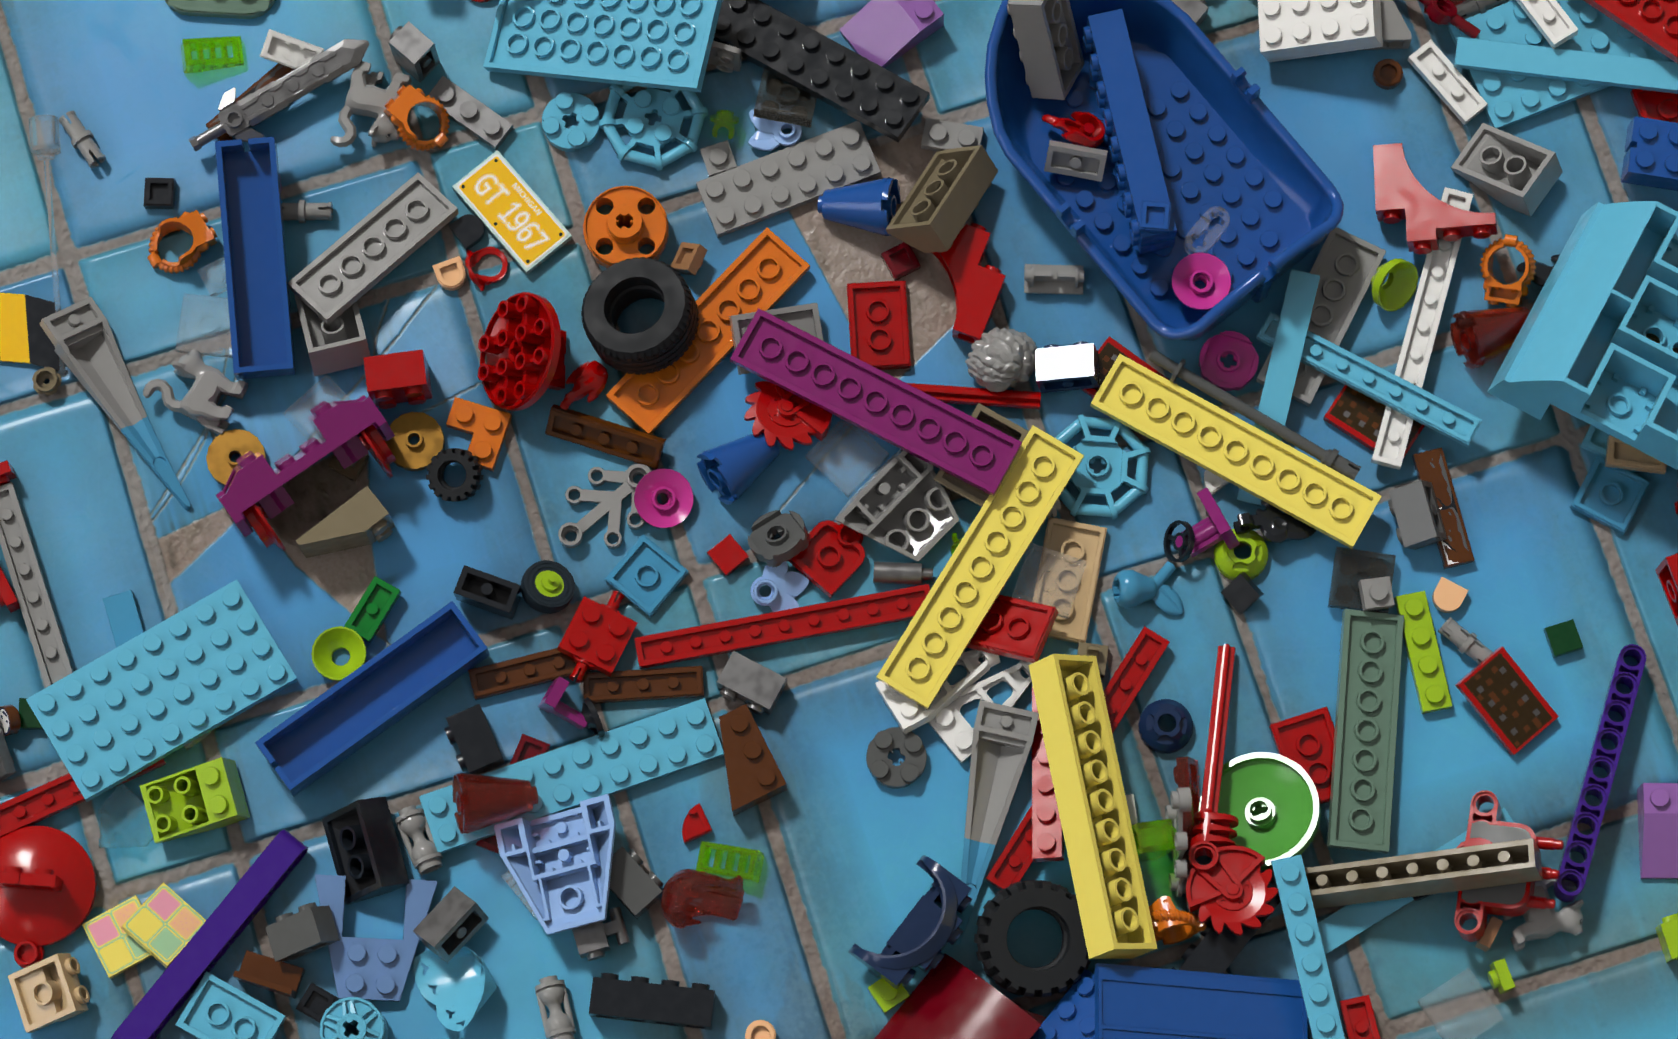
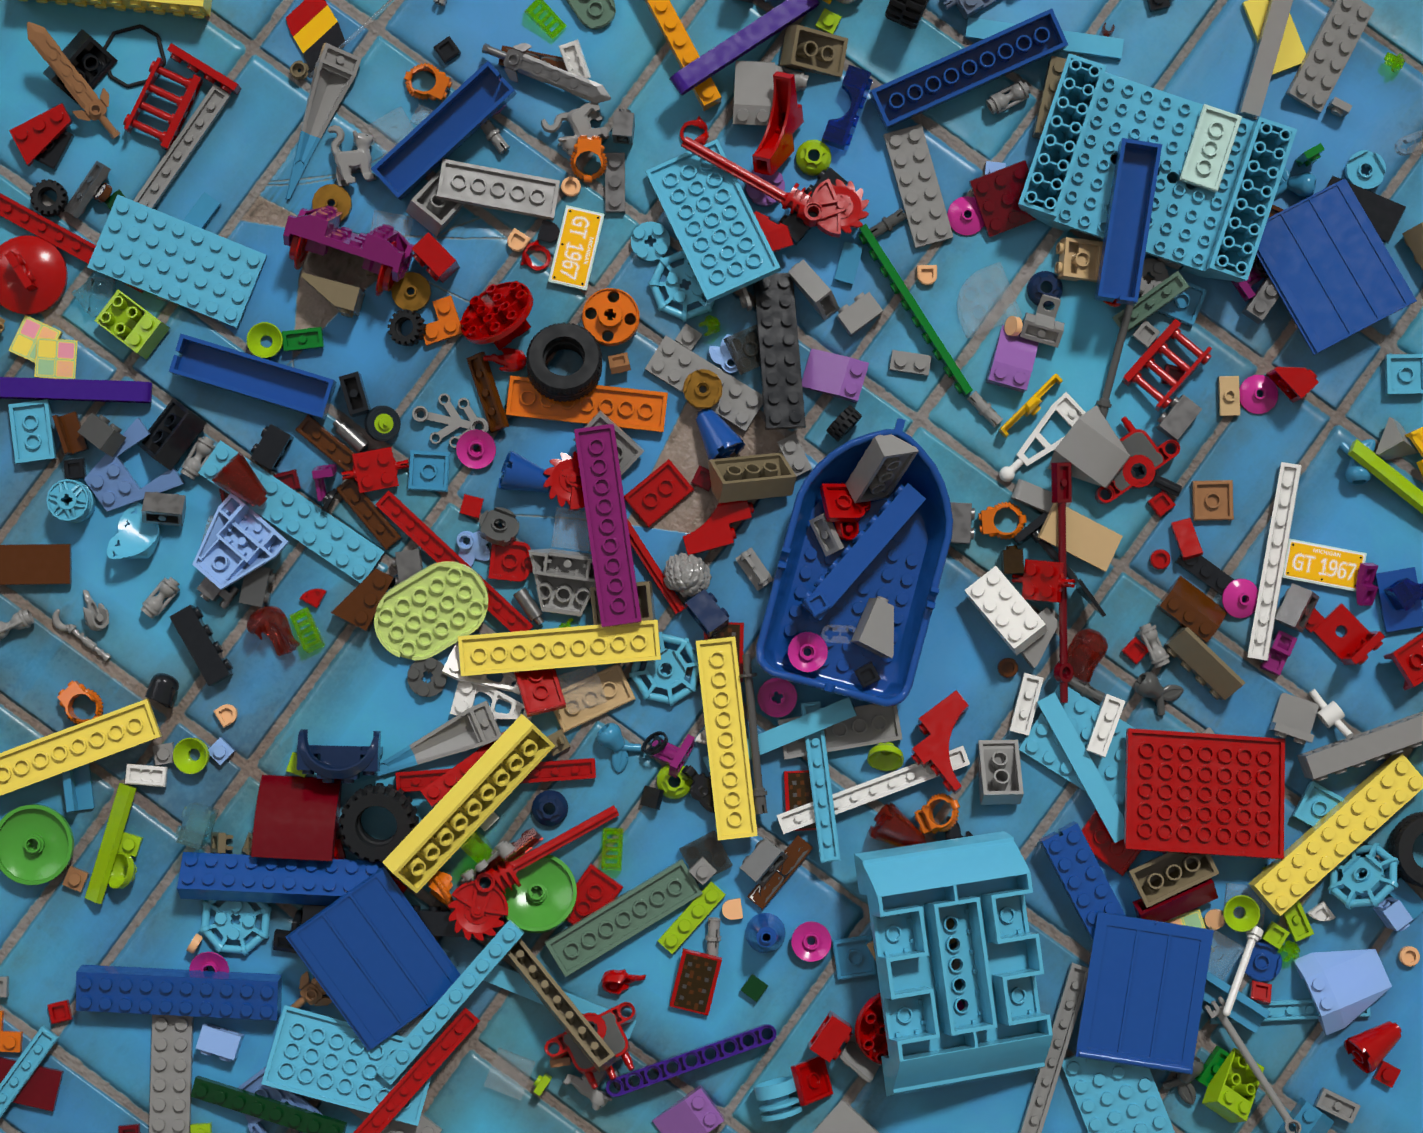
camera: 50 degrees right, 10 degrees up
none -> flat silver cylinder [333,419,369,453]
none -> yellowish green plate [374,561,489,661]
none -> light nougat tile [561,177,581,197]
none -> clear neon green slope [601,828,623,871]
none -> red piece [601,969,646,995]
none -> pearl gold plate [683,369,723,409]
none -> blue cone [746,913,785,953]
none -> dark pink dish [791,921,831,962]
none -> red plate [820,484,871,522]
none -> black tyre [826,405,862,441]
none -> light grey slope [851,596,894,659]
none -> black tile [853,661,881,689]

